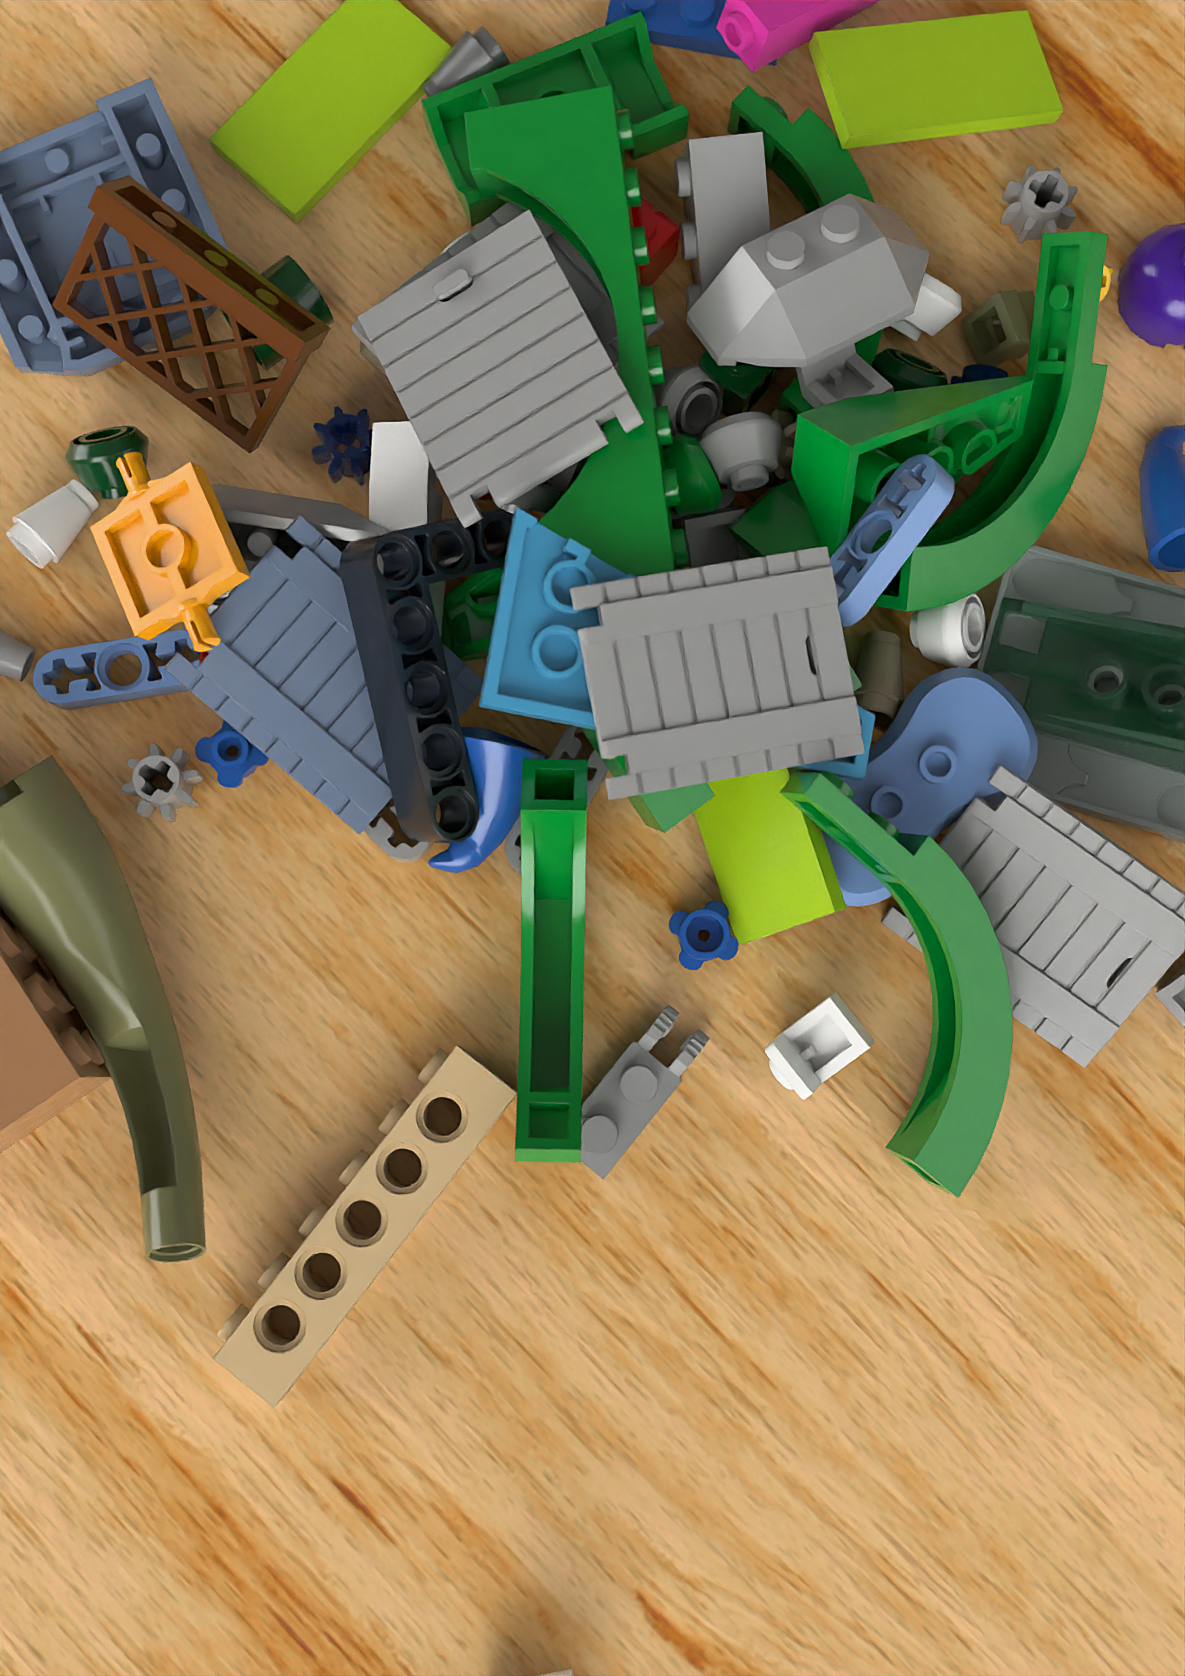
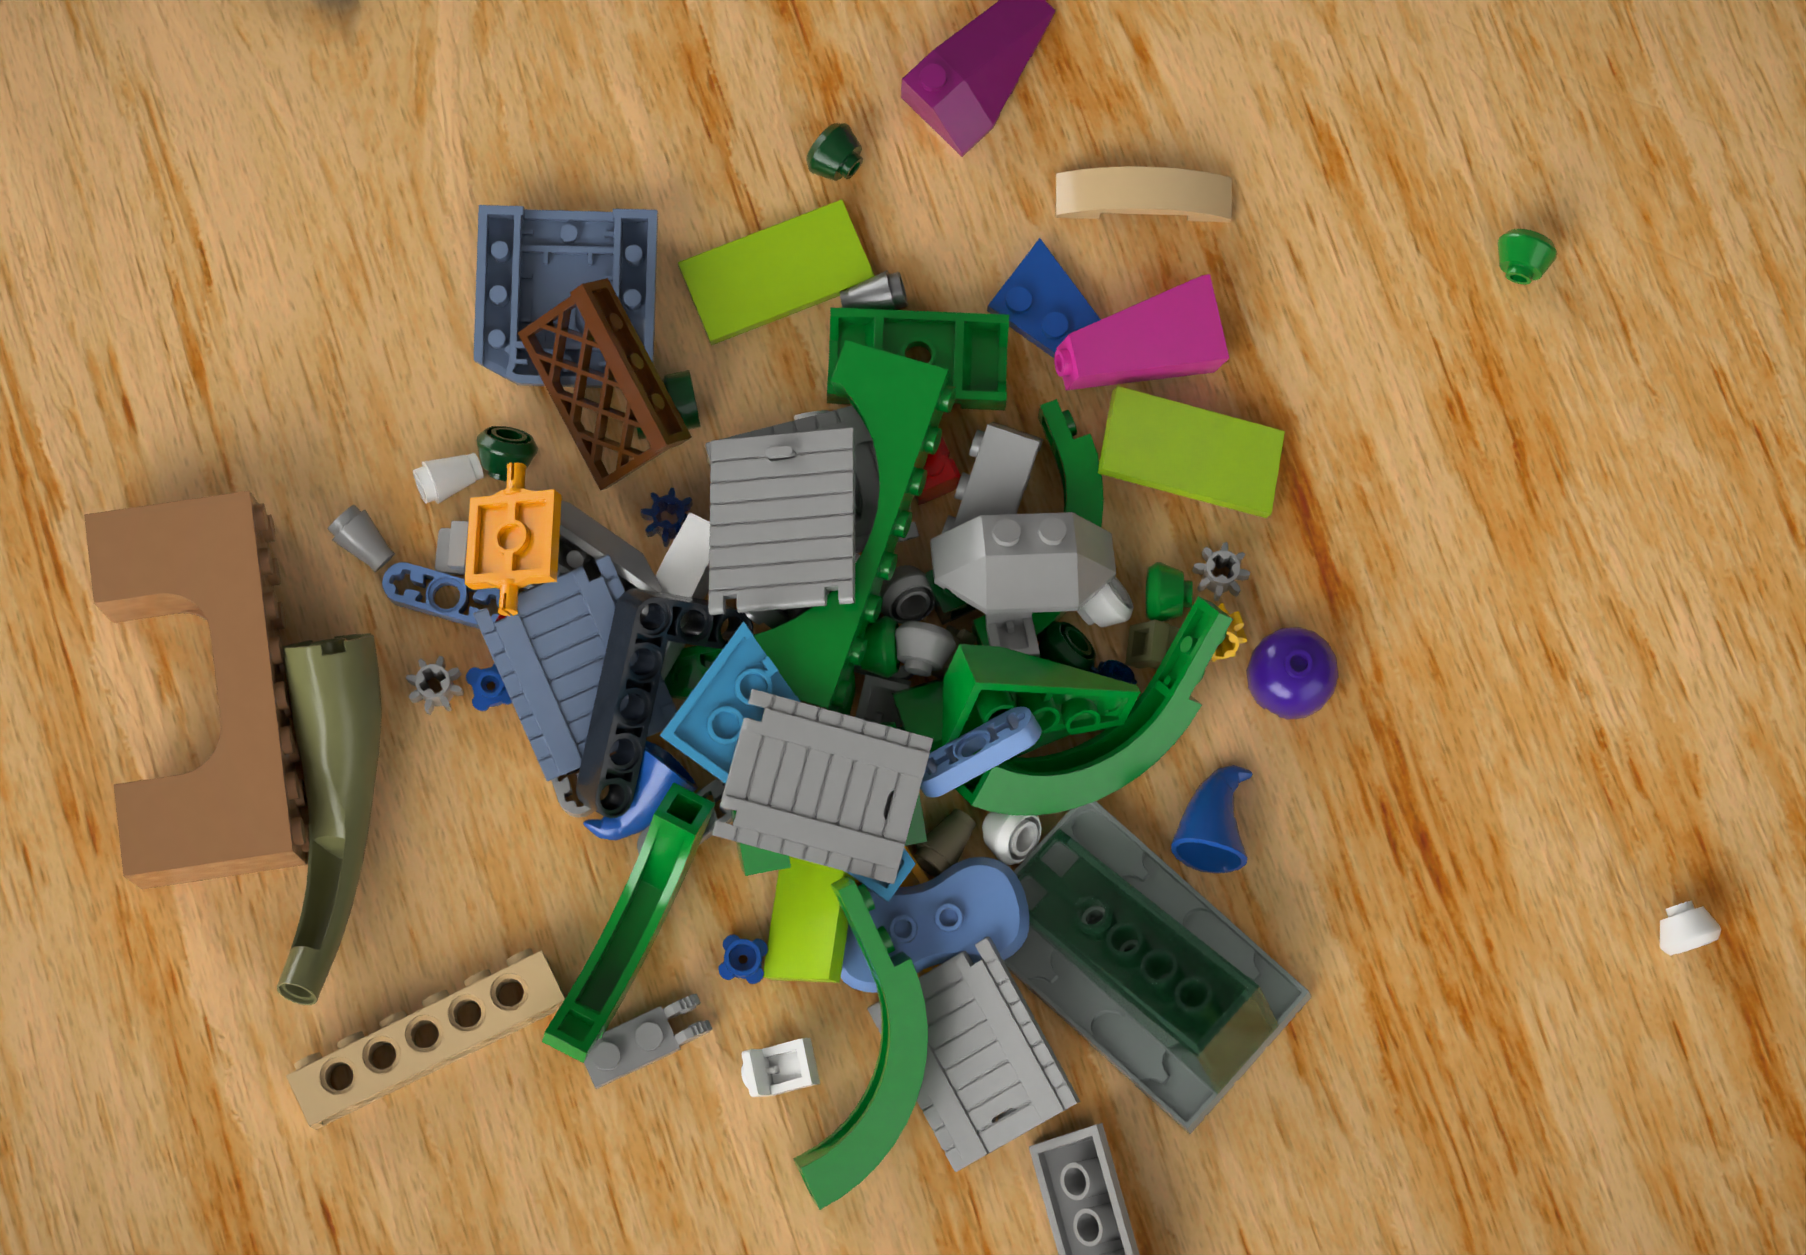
camera: 25 degrees right, 5 degrees down
none -> light grey bracket [435,521,469,575]
none -> green cone [1145,562,1193,622]

